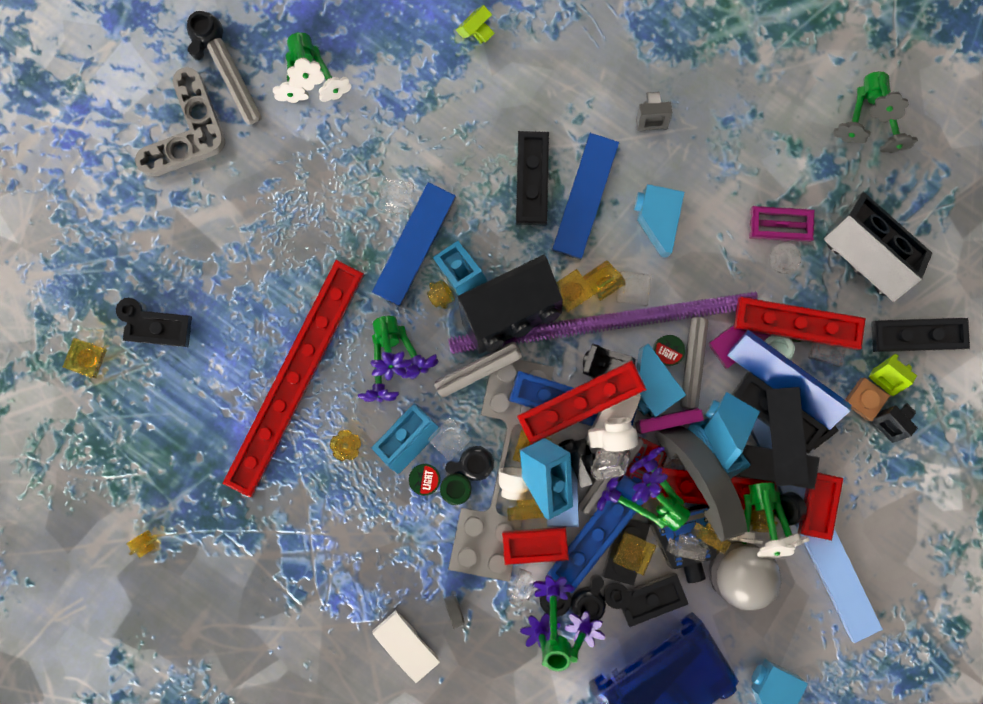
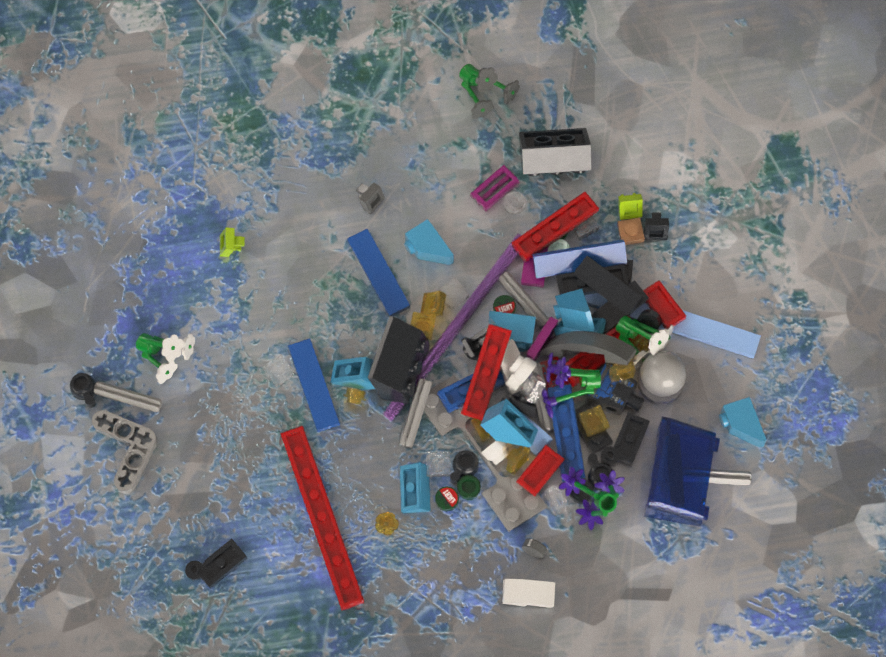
camera: 40 degrees left, 15 degrees down
clear yellow plate [62,338,107,378] -> none
plant [358,315,438,403] -> none
black tile [516,131,549,226] -> none
clear plate [667,534,707,562] -> none
black tile [871,318,970,352] -> none

